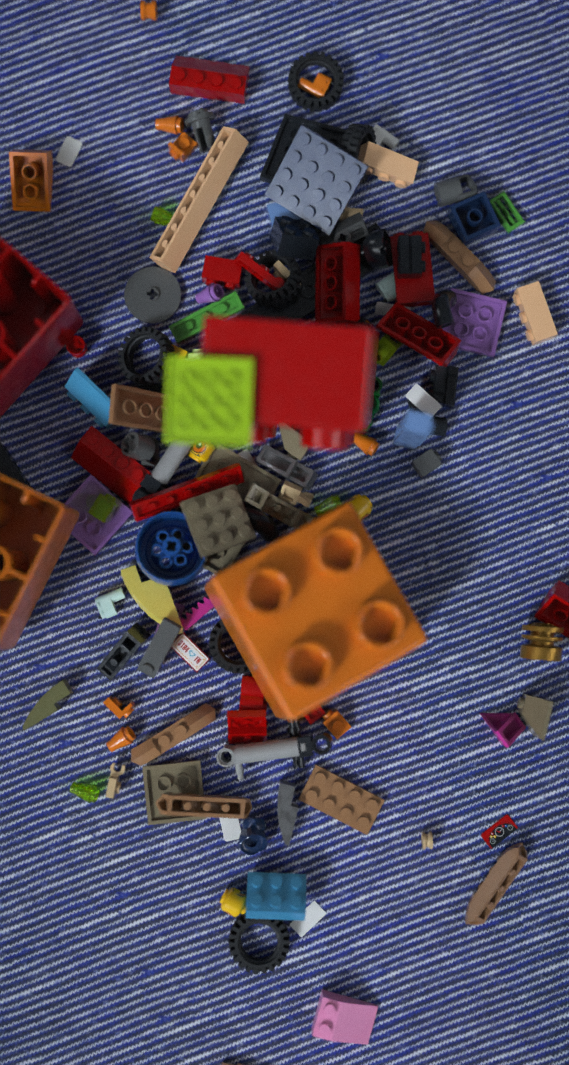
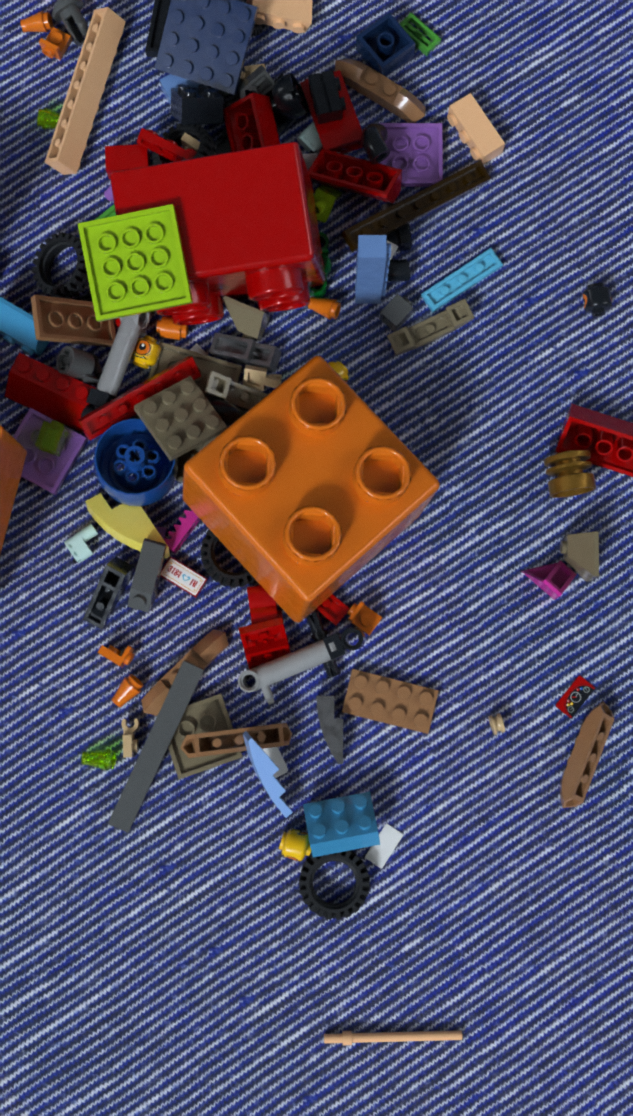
camera: 10 degrees left, 5 degrees down
olive slope [22,679,74,731] -> none
dark grey piece [124,267,181,324] -> none
dark blue hair [238,817,267,855] -> none
bright pink slope [312,989,378,1045] -> none
dark grey piece [434,174,477,207] -> none
none -> dark grey tile [108,660,204,833]
none -> light blue slope [243,731,293,818]
none -> dark brown plate [341,160,491,253]
none -> dark tan slope [387,299,474,355]
none -> medium azure tile [421,248,503,313]

